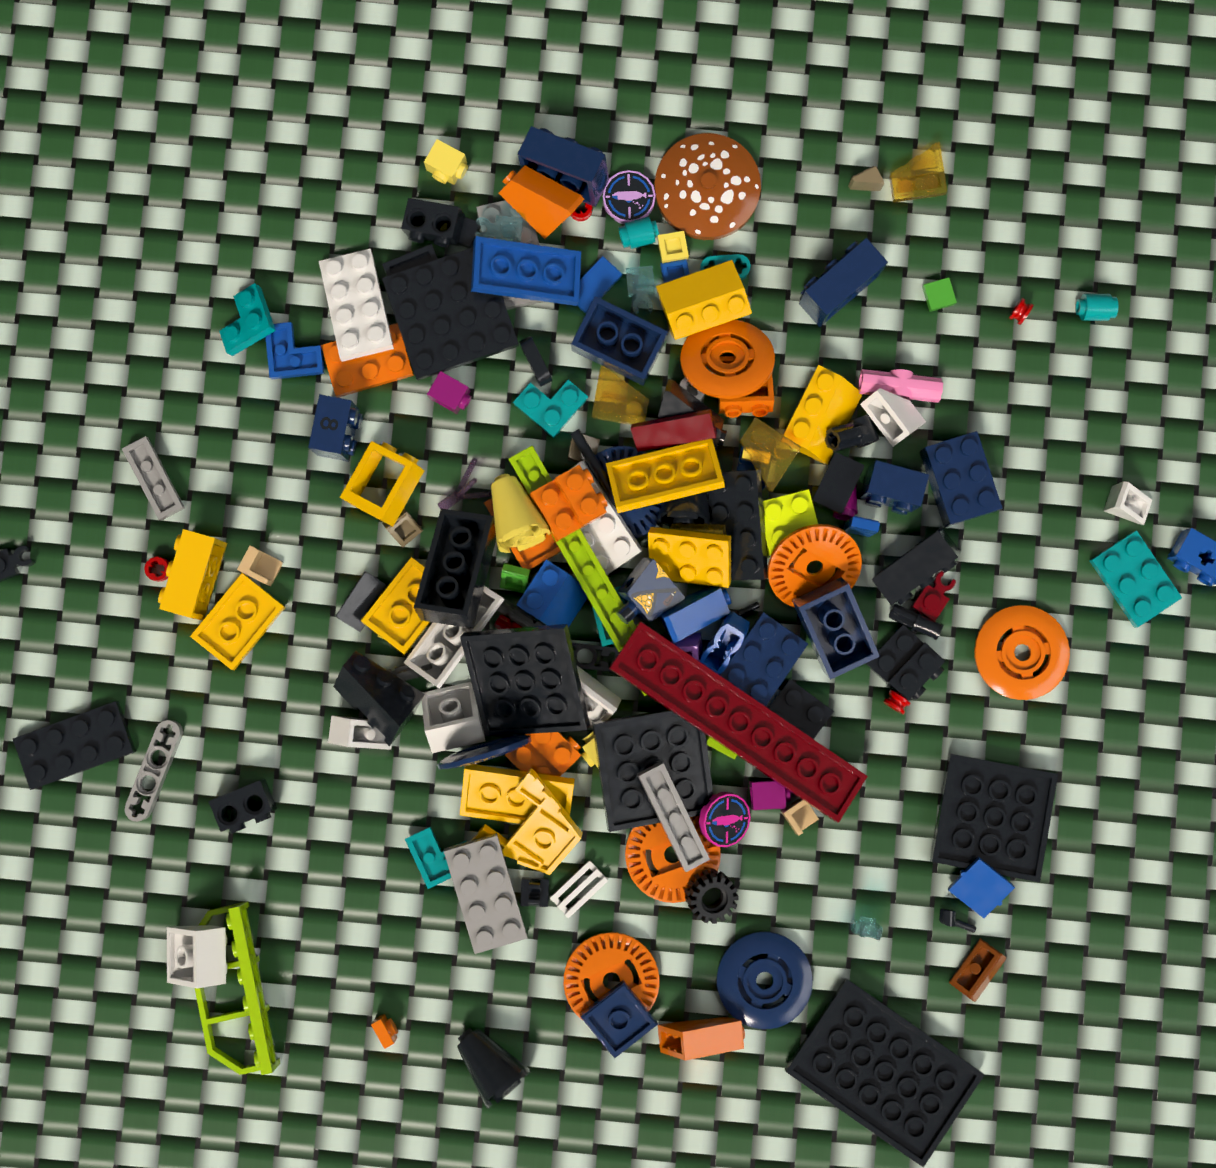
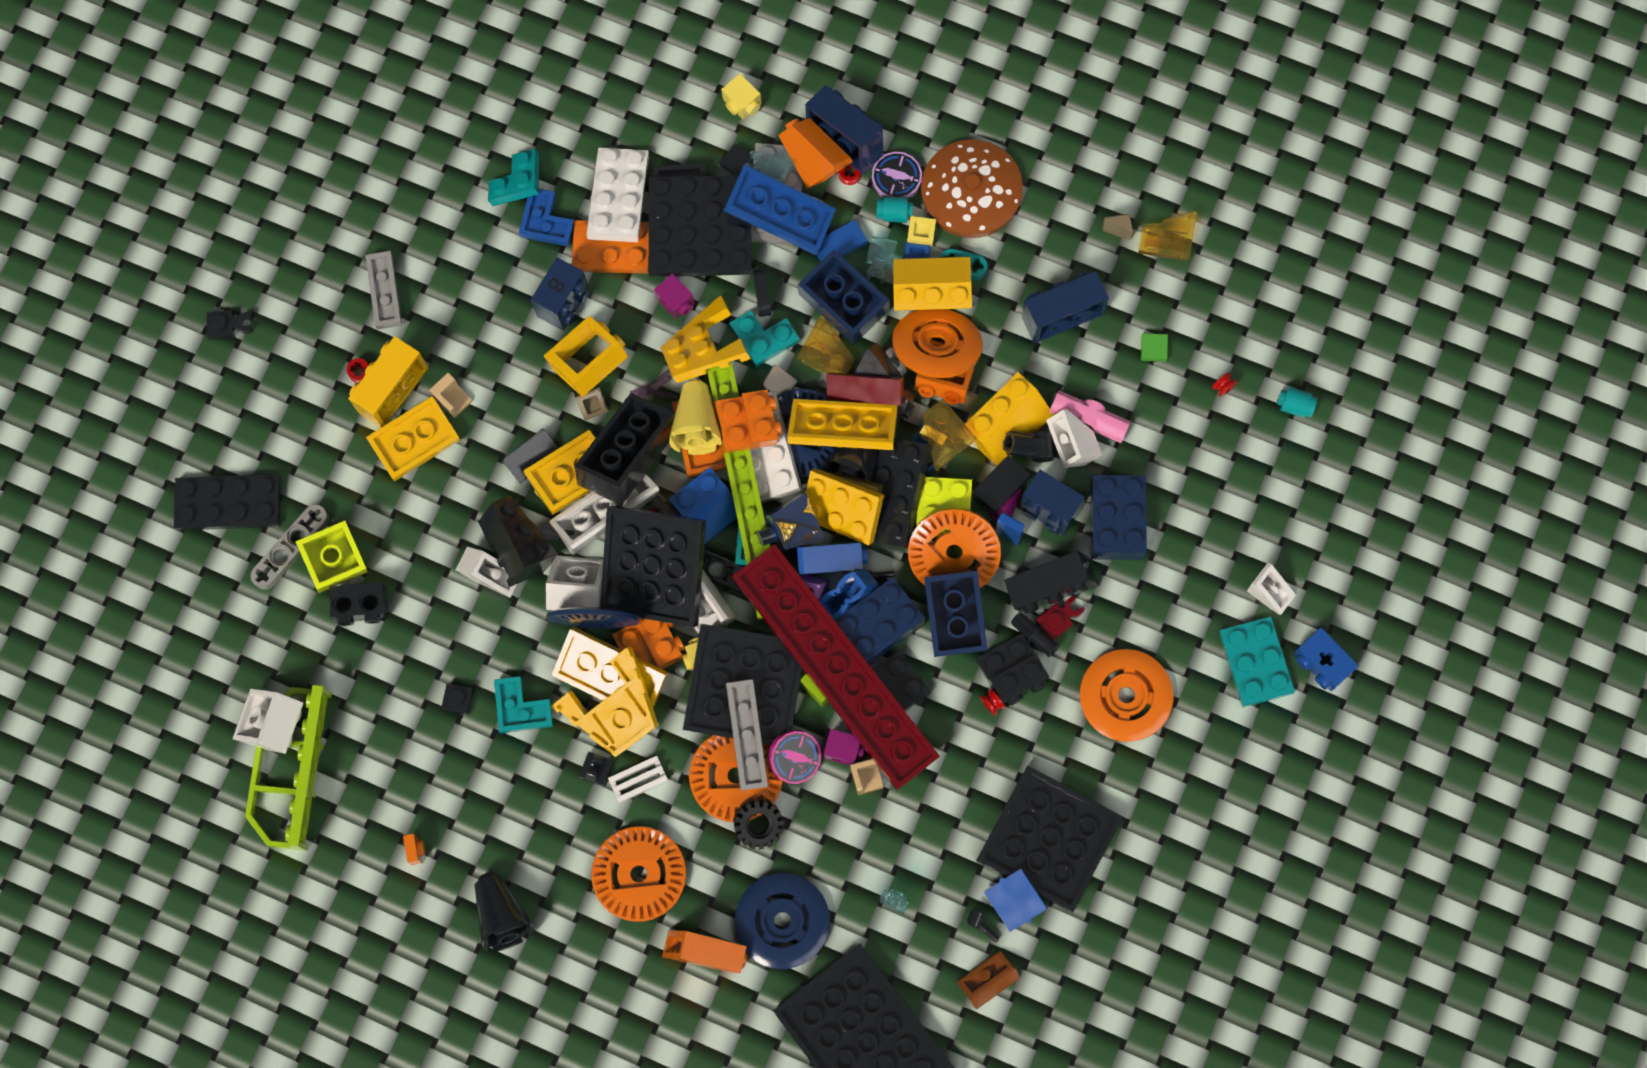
camera: 25 degrees right, 10 degrees down
black brick [401,198,466,248] -> none
light grey plate [444,833,527,954] -> none
bright green tile [499,563,530,593] -> none
black bar [570,429,615,504] -> none
dark blue tile [580,980,658,1059] -> none
none -> neon yellow brick [296,521,368,593]
none -> black plate [441,683,474,715]
none -> yellow wing [661,296,751,383]

